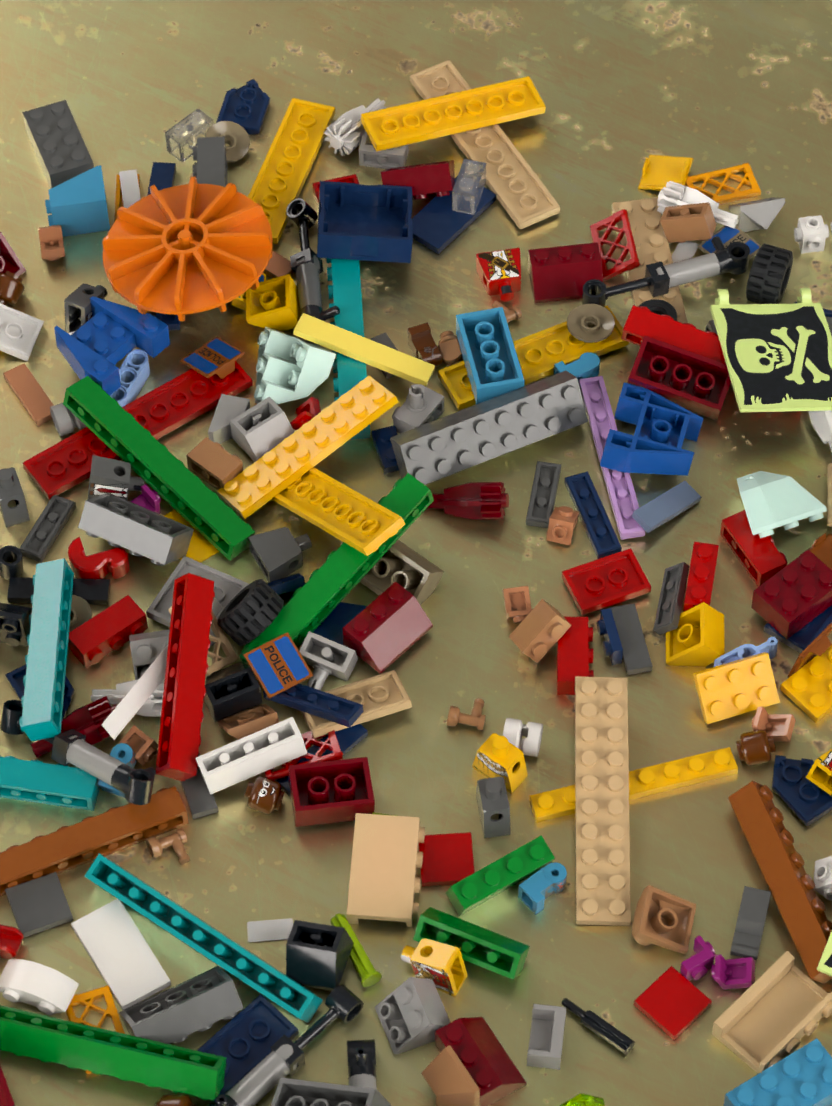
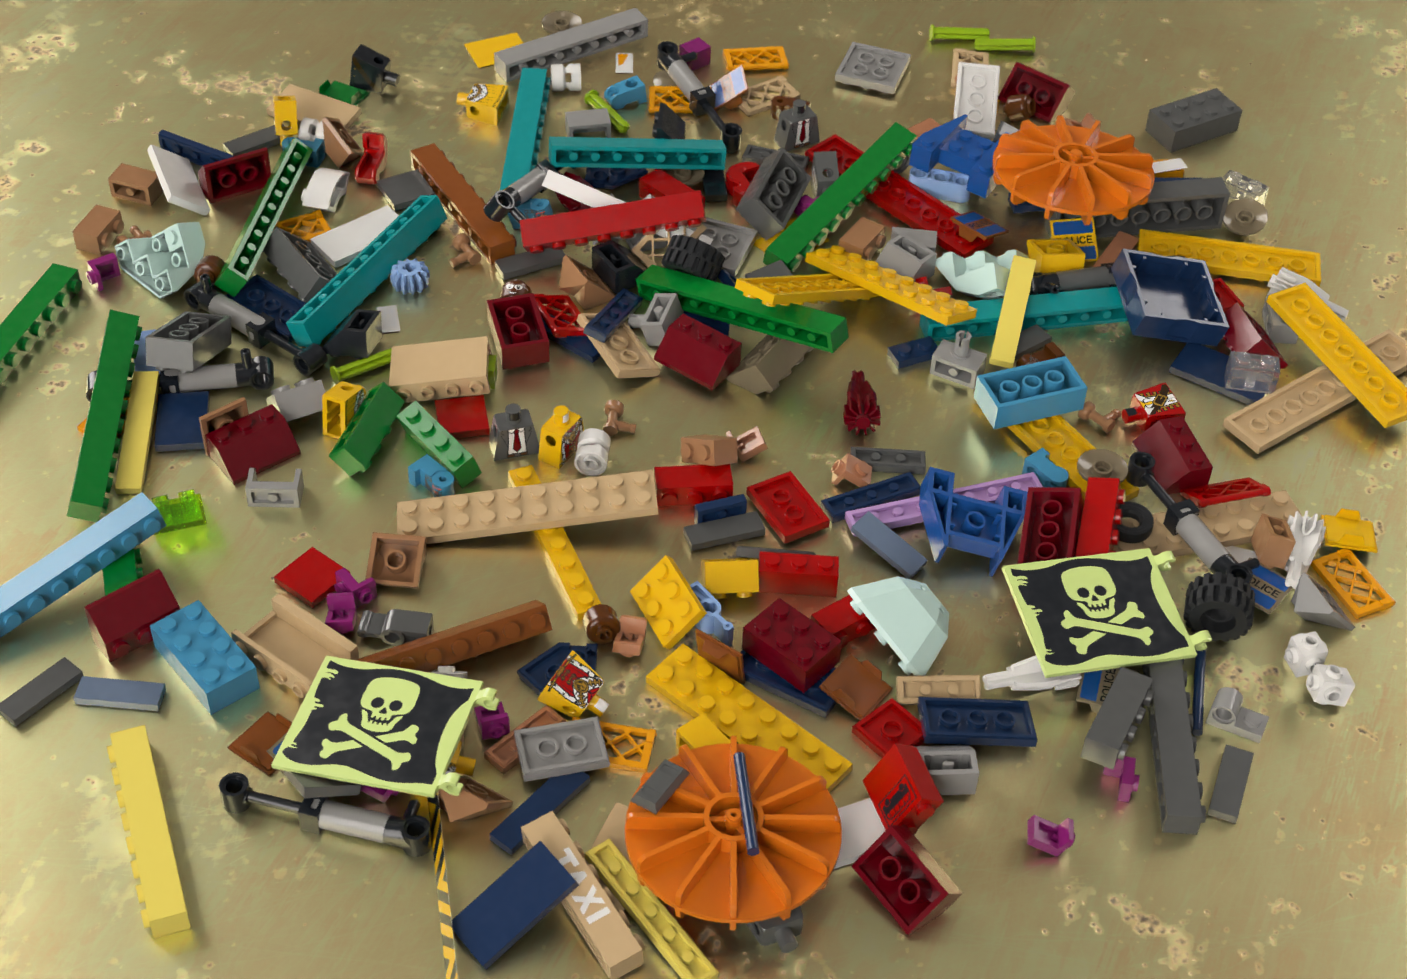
camera: 80 degrees right, 10 degrees down
dark azure slope [45,166,110,237] -> none
white brick [196,717,307,795] -> none
dark blue tile [216,79,270,135] -> none
piece [243,632,313,699] -> none
brick [390,371,588,485] -> none
black axle [561,998,635,1055] -> none
none -> light blue gear [390,258,430,295]

